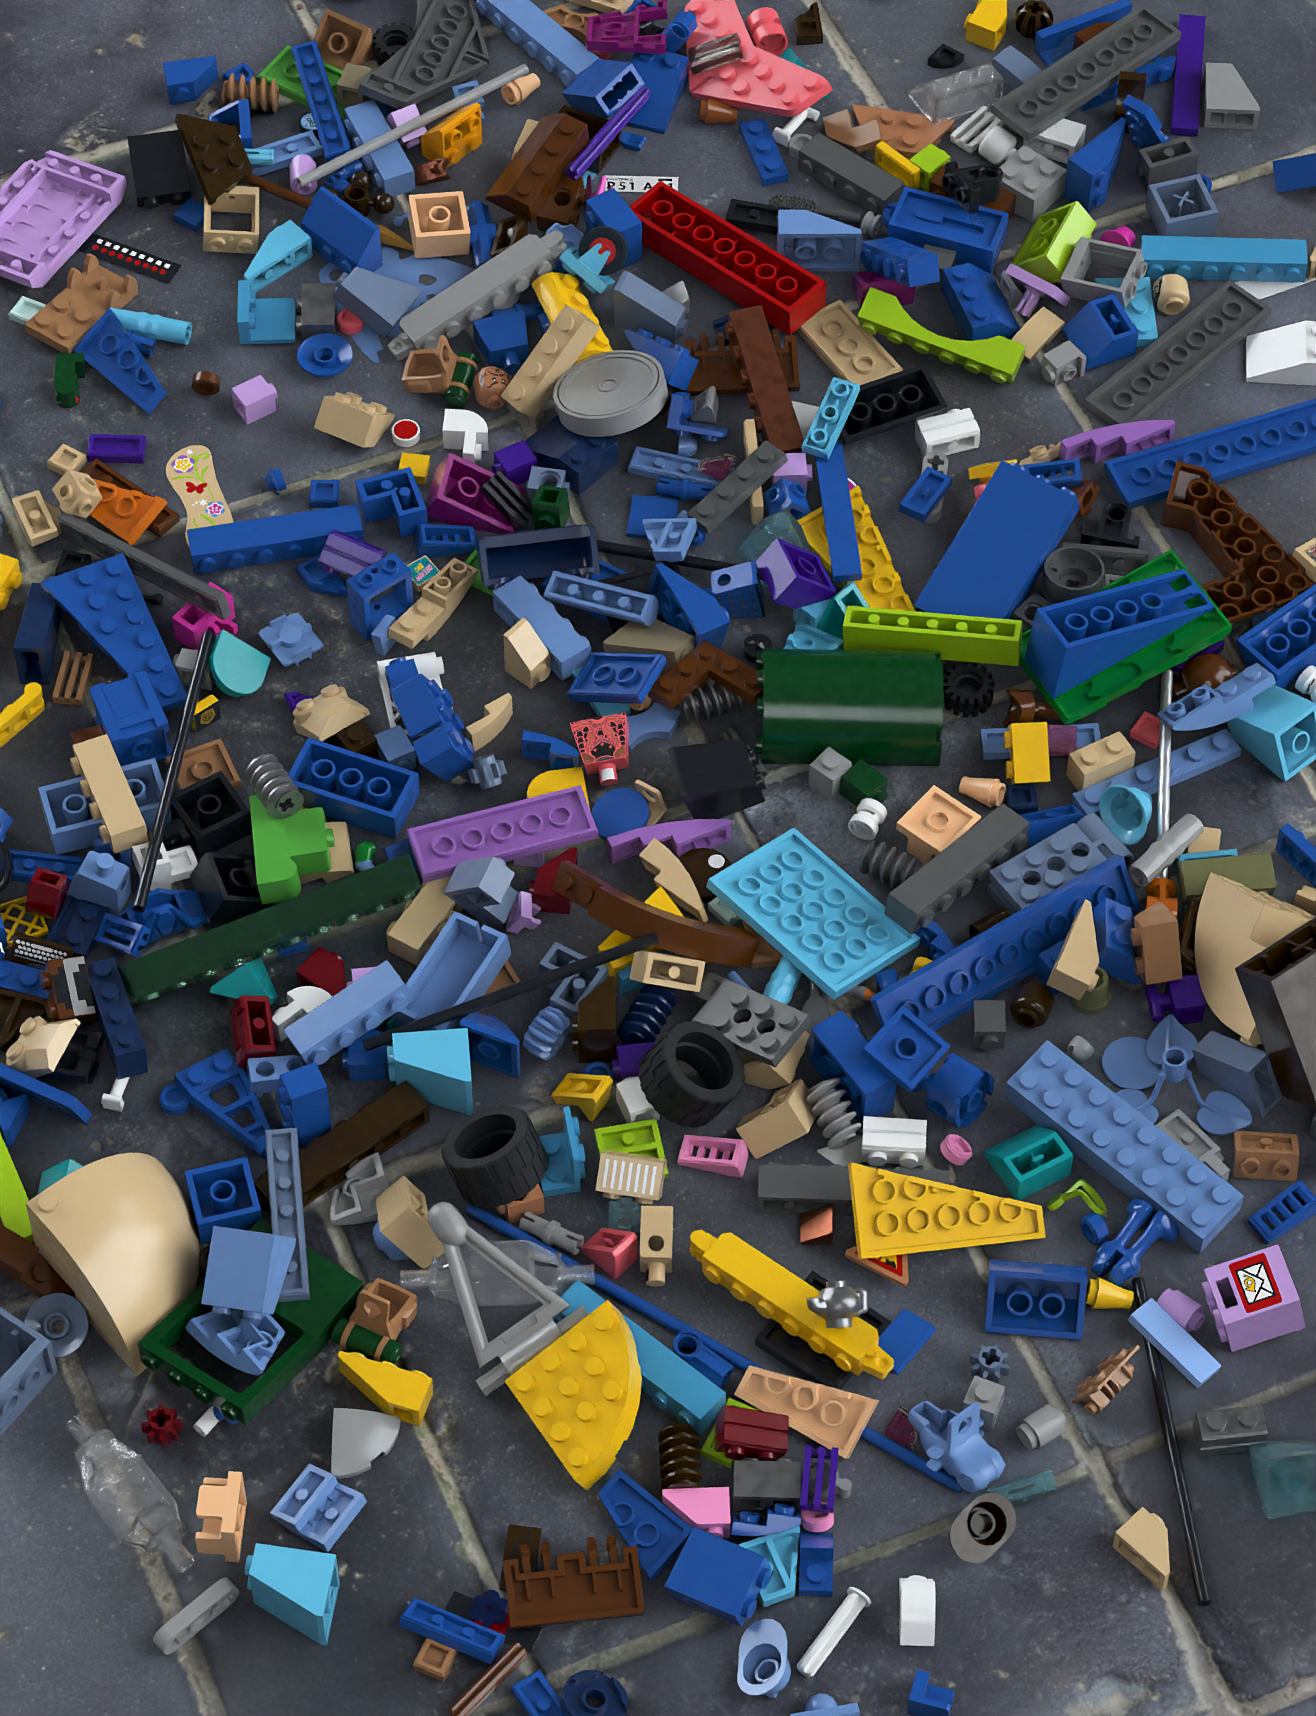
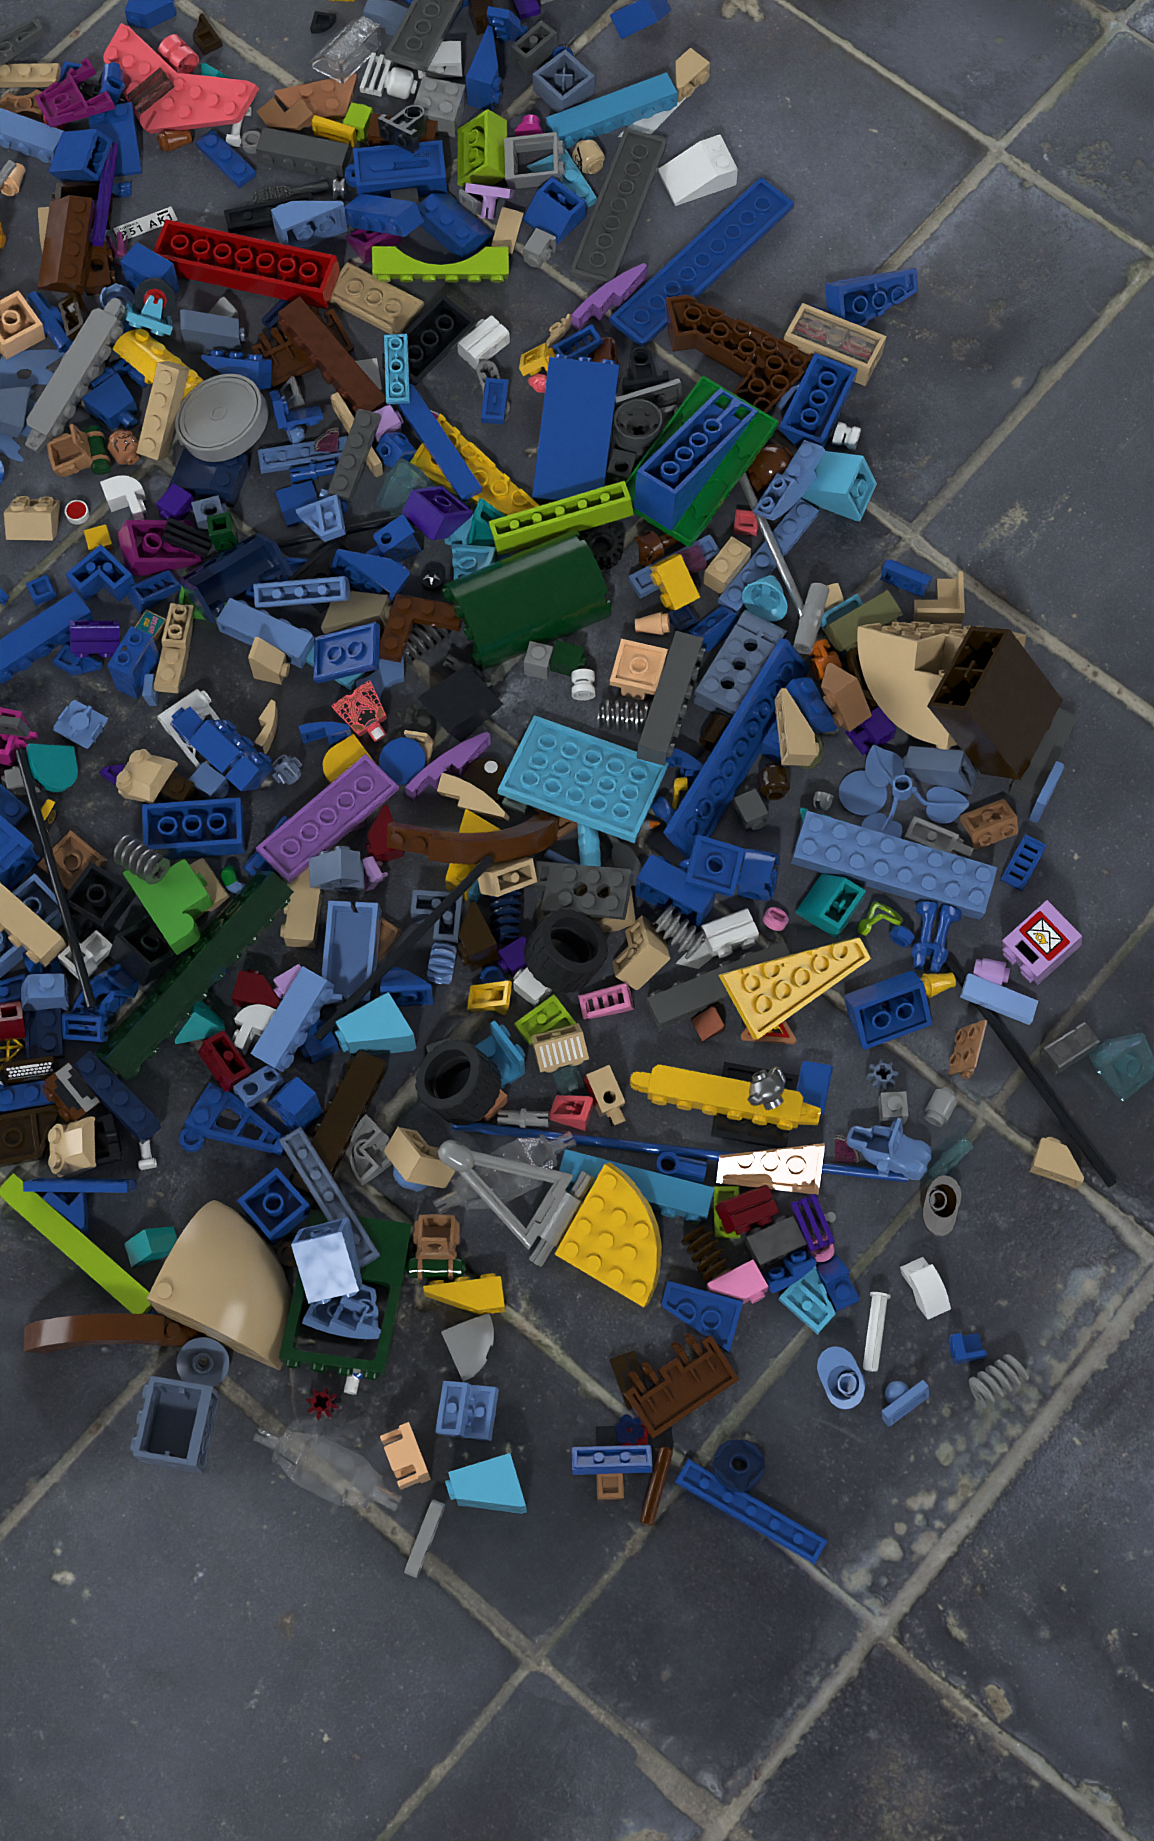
camera: 25 degrees left, 15 degrees up
blue brick [664,1527,772,1627] -> none

